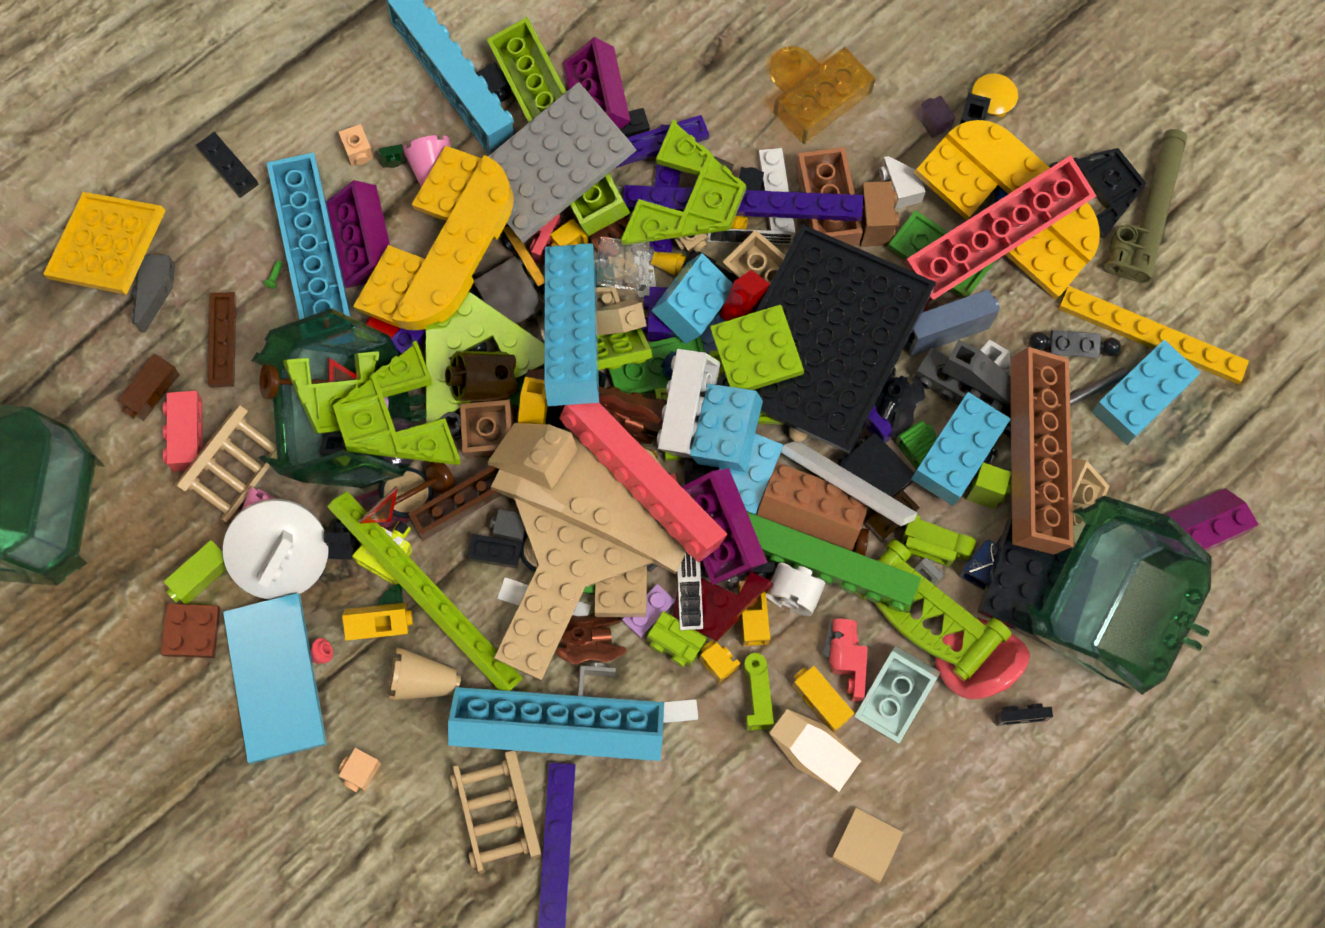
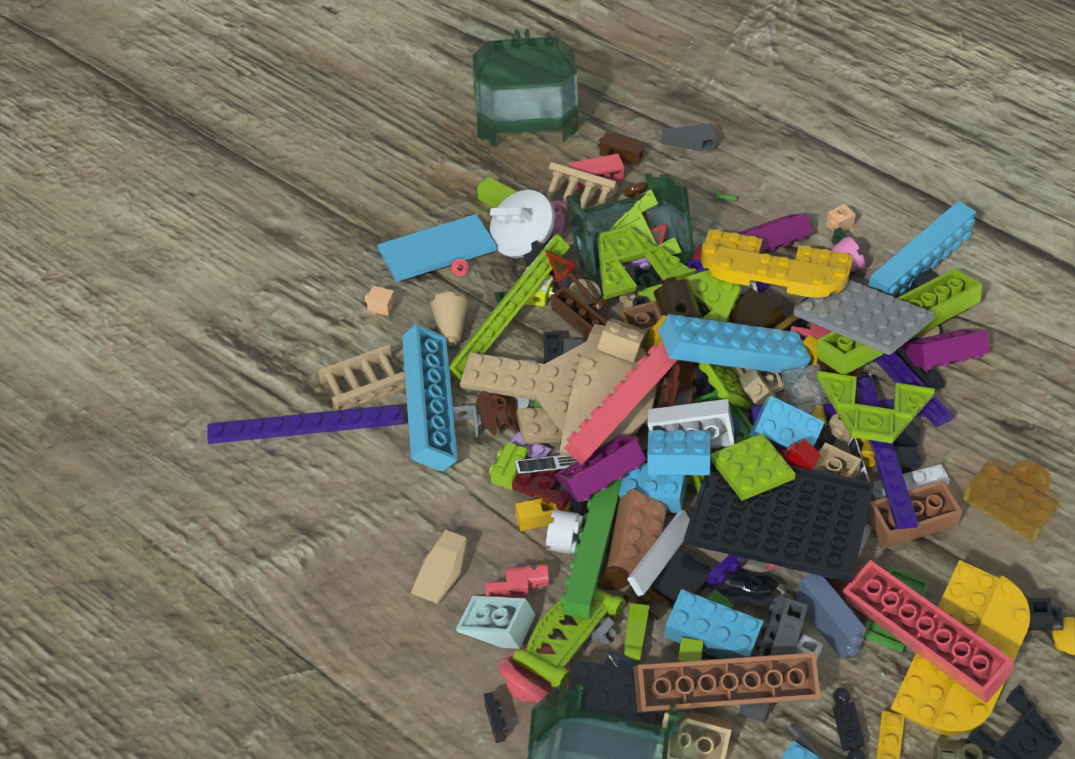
camera: 85 degrees right, 20 degrees down
yellow plate [43,192,166,295] -> none
copper plate [161,604,220,658] -> none
black plate [196,132,259,198] -> none
reddish brown plate [208,292,236,388] -> none
medium azure brick [267,153,356,347] -> none
yellow brick [342,603,413,641] -> none
white sticker [663,699,698,723] -> none
yellow brick [700,641,740,684] -> none
lime leg [743,653,774,731] -> none
yellow brick [792,666,855,733] -> none
tan slope [831,808,904,884] -> none
medium nougat brick [859,181,899,247] -> none
white slope [879,156,926,209] -> none
lime tile [904,536,957,567] -> none
clear purple brick [917,96,956,138] -> none

